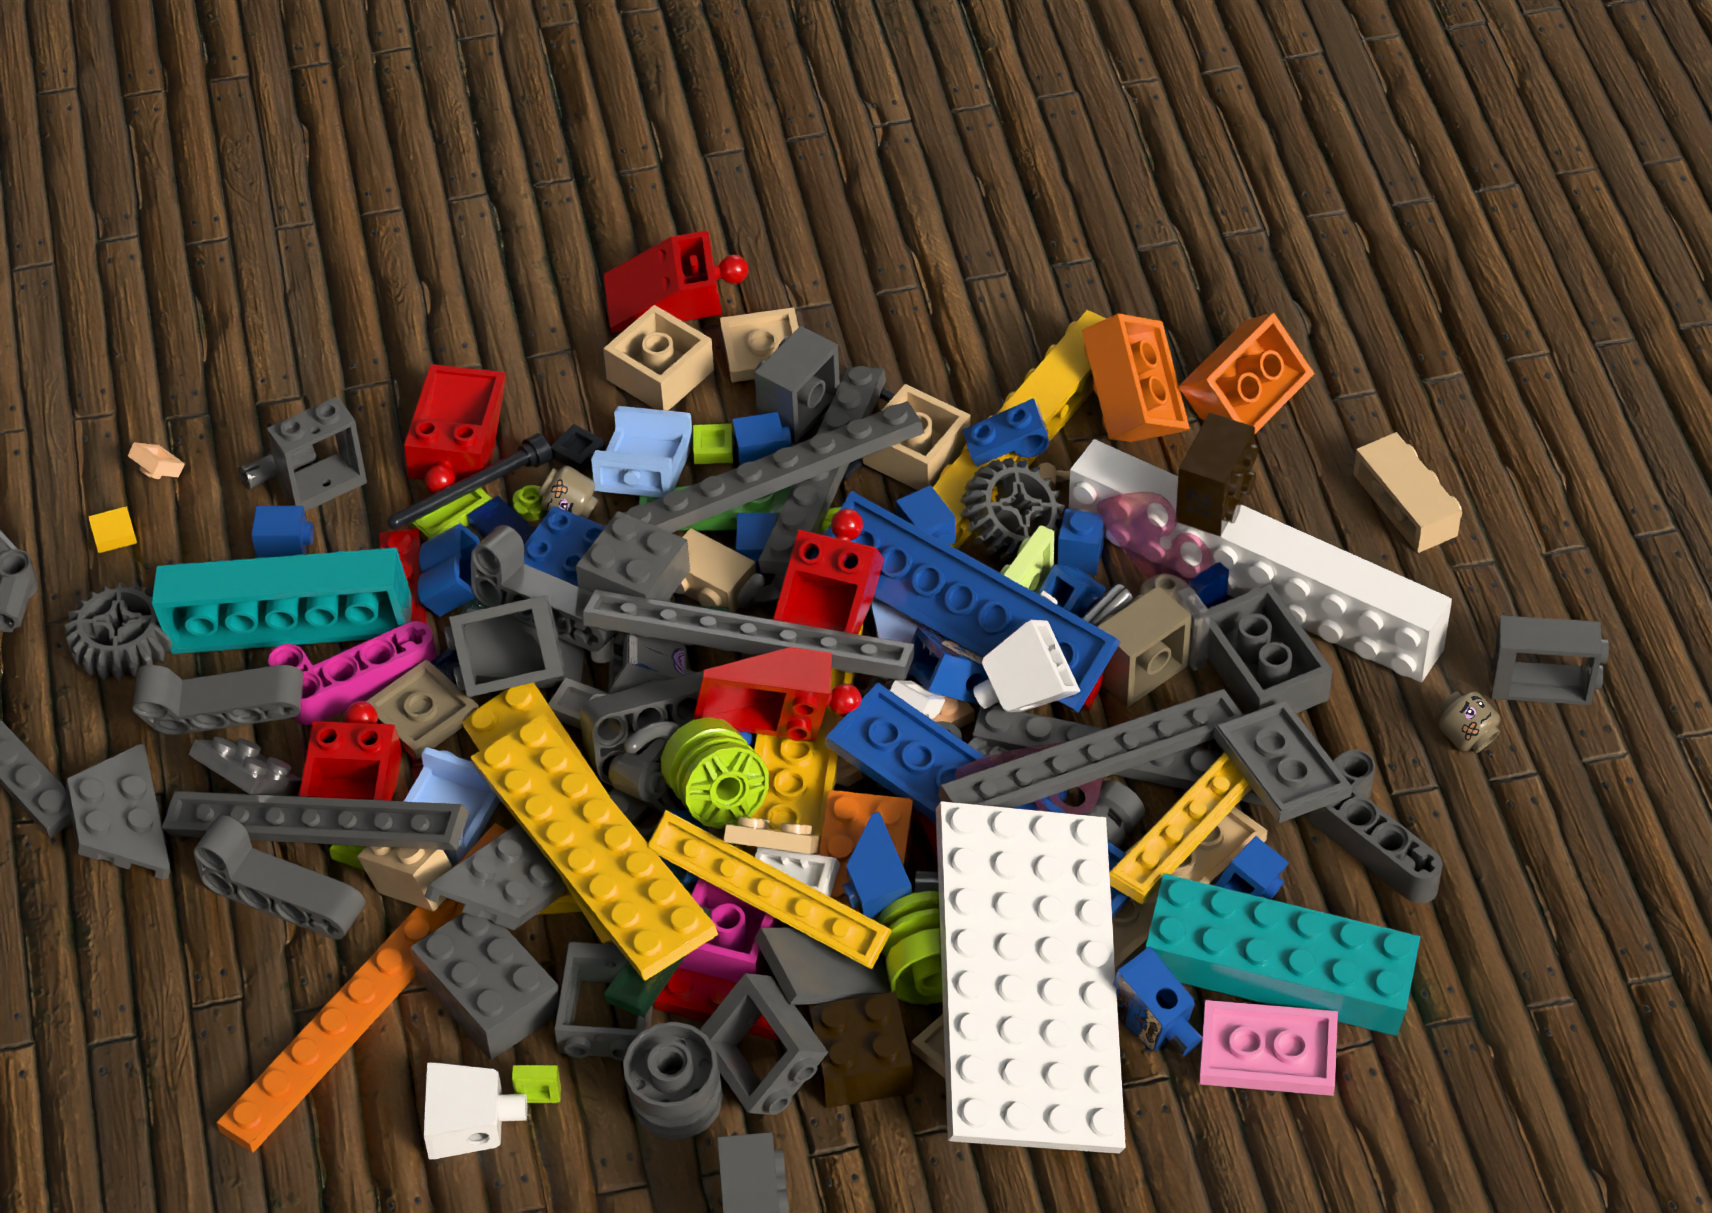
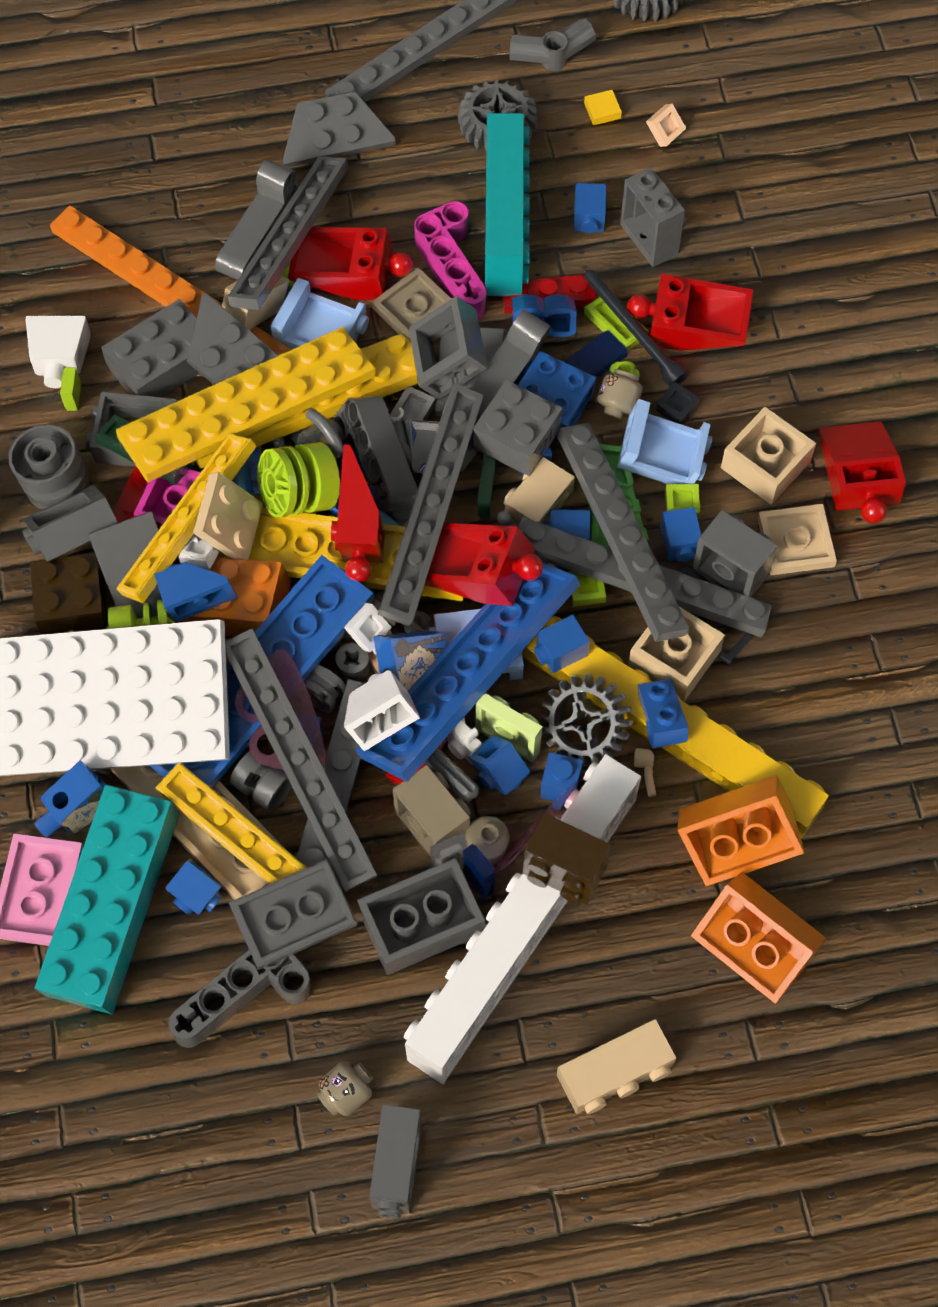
camera: 90 degrees right, 15 degrees up
dark grey beam [132,665,304,735] -> none
flat silver plate [188,737,302,795] -> none

